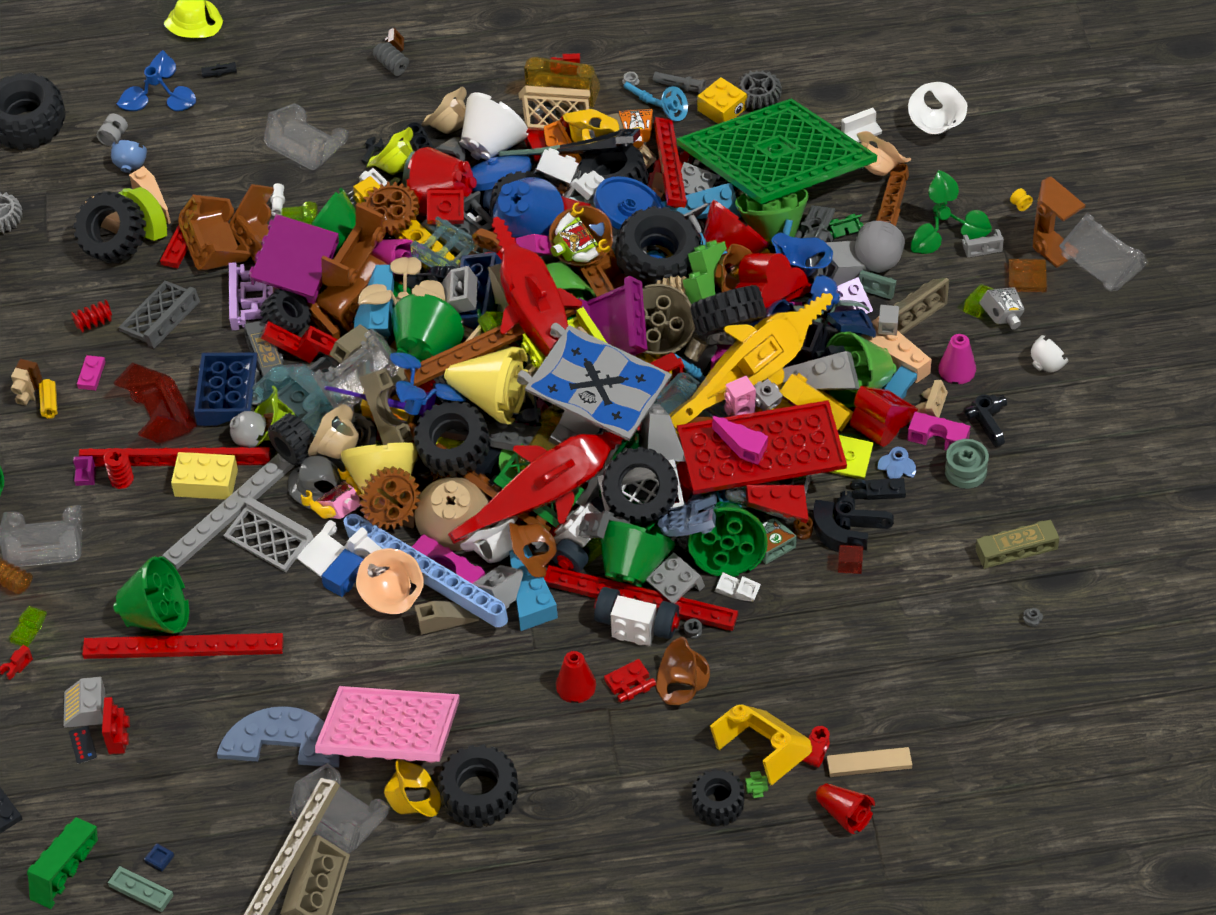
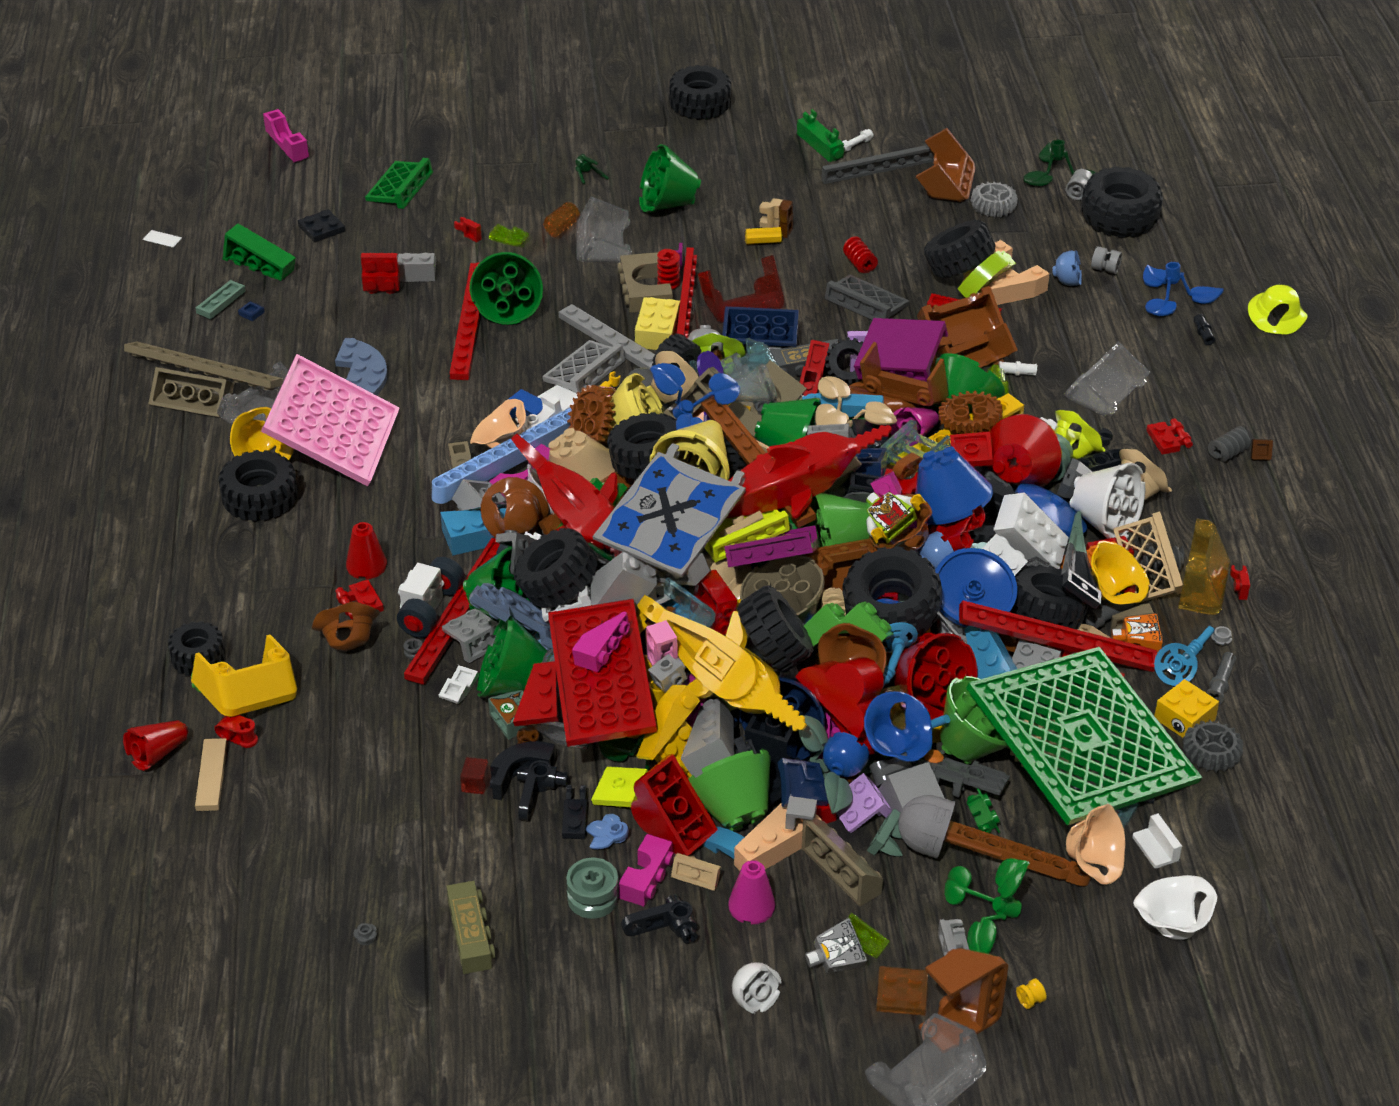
camera: 90 degrees right, 10 degrees down
dark pink plate [77,355,105,391] -> none
none -> dark tan arch [617,252,673,312]
none -> red plate [1146,418,1193,455]

